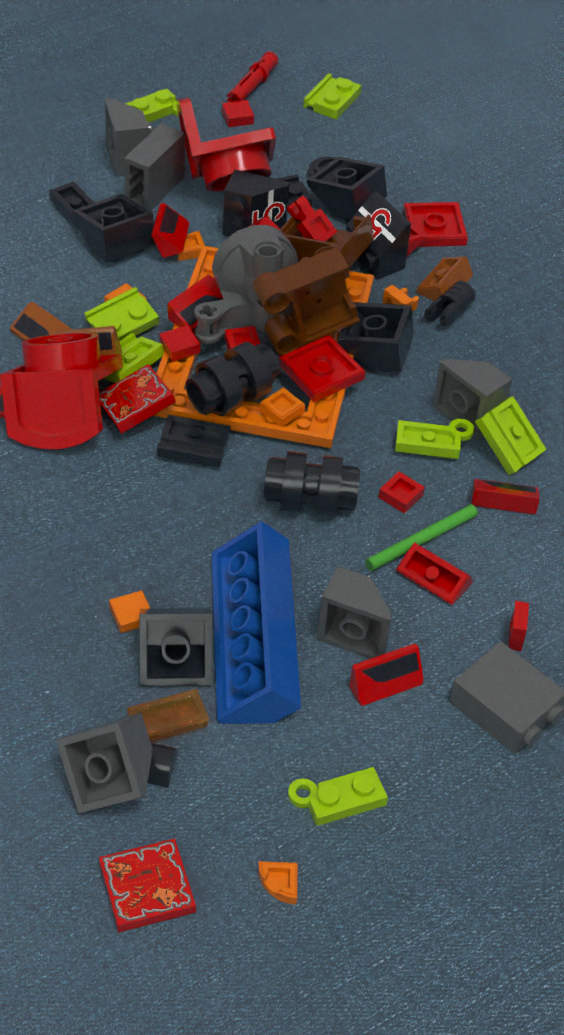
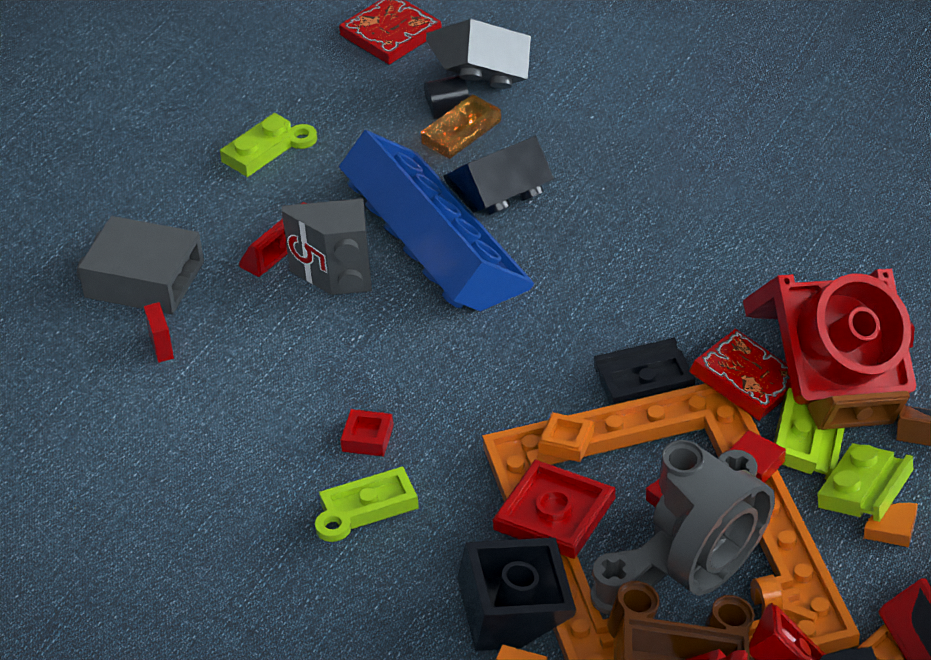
camera: 160 degrees right, 5 degrees down
orange tile [109,590,151,633] -> none
red slope [167,275,223,332] -> none
black piece [186,342,281,416] -> none
reddish brown piece [253,247,360,355] -> none
orange tile [258,861,298,905] -> none
black piece [264,451,360,517] -> none
bright green bar [365,504,478,571] -> none
red slope [396,542,473,605] -> none
dark grey slope [432,359,512,441] -> none
red slope [471,478,540,515] -> none
lime plate [475,396,546,475] -> none

